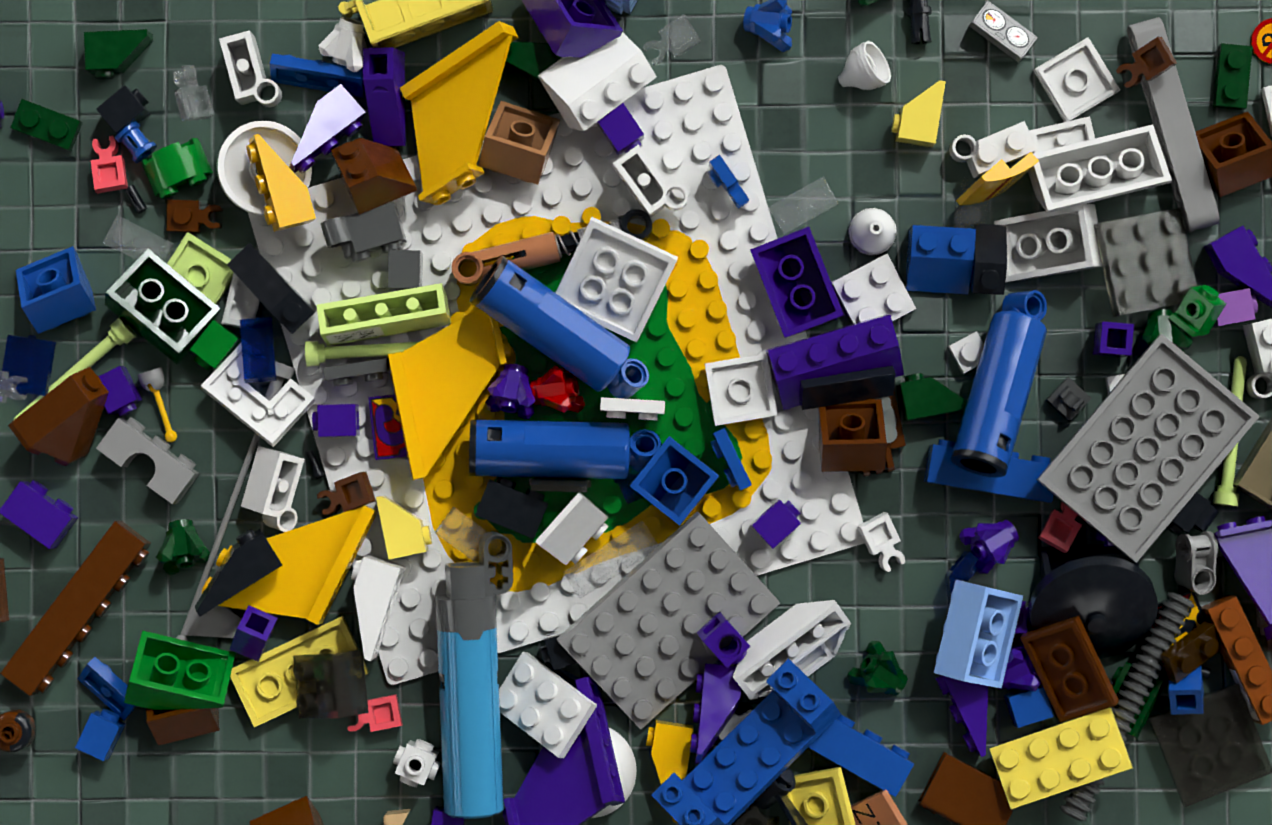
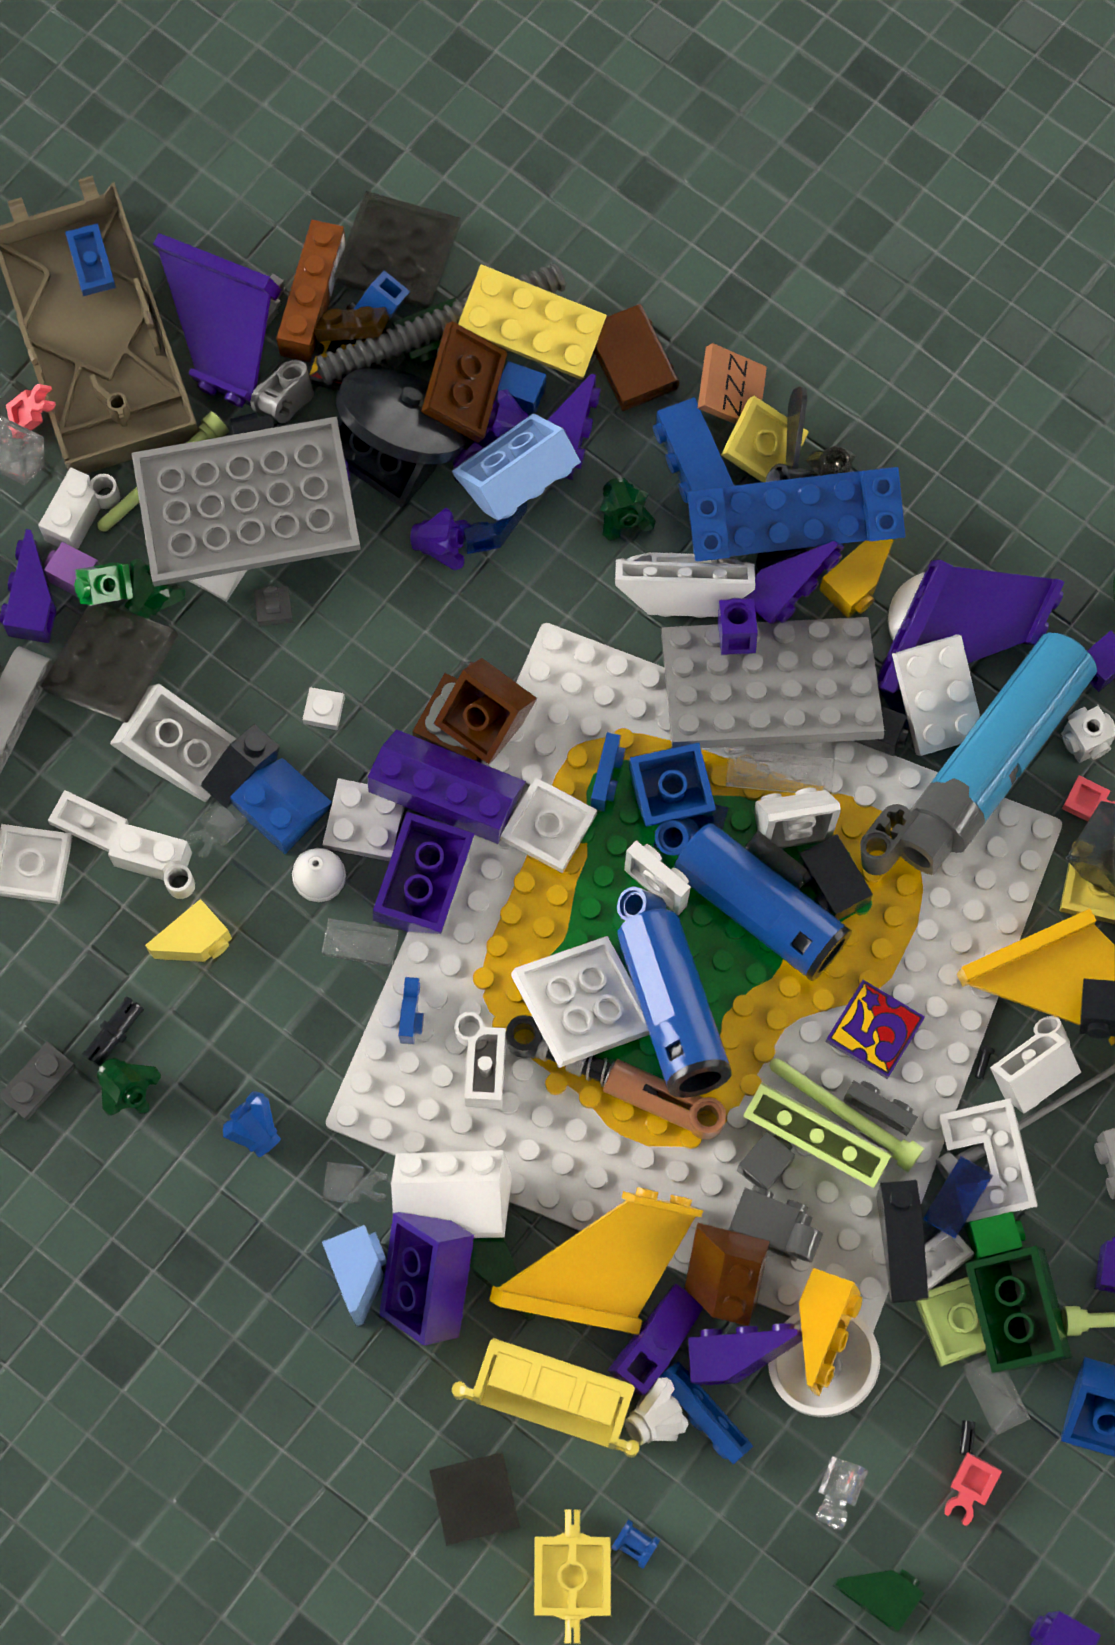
camera: 140 degrees left, 15 degrees down
dark green plate [10,99,83,151] -> none
black brick [96,85,151,134] -> none
blue bush [115,121,157,163] -> none
hinge [137,367,177,443] -> none
green cylinder [141,138,213,199] -> none
reddish brown plate [166,200,223,233] -> none
white hinge [219,30,282,107] -> none
dark purple brick [312,404,360,437] -> none
reddish brown plate [317,472,376,514] -> none
white slope [351,555,406,661] -> none
light yellow slope [376,496,432,560] -> none
yellow piece [387,309,511,480] -> none
clear plate [435,507,502,564] -> none
medium nougat slope [478,101,560,185] -> none
dark purple rock [485,364,535,419] -> none
red rock [530,365,585,413] -> none
dark purple brick [597,103,644,156] -> none
dark purple brick [750,499,801,549] -> none
black tile [799,366,896,410] -> none
white helmet [838,41,891,90] -> none
white plate [857,512,905,572] -> none
dark green slope [897,373,967,421] -> none
blue brick [924,439,1053,503] -> none
blue piece [950,290,1047,477] -> none
yellow slope [956,152,1039,205] -> none
slope [969,1,1038,63] -> none
white slope [1028,124,1172,213] -> none
coral plate [1038,501,1082,553] -> none
dark purple brick [1093,321,1134,357] -> none

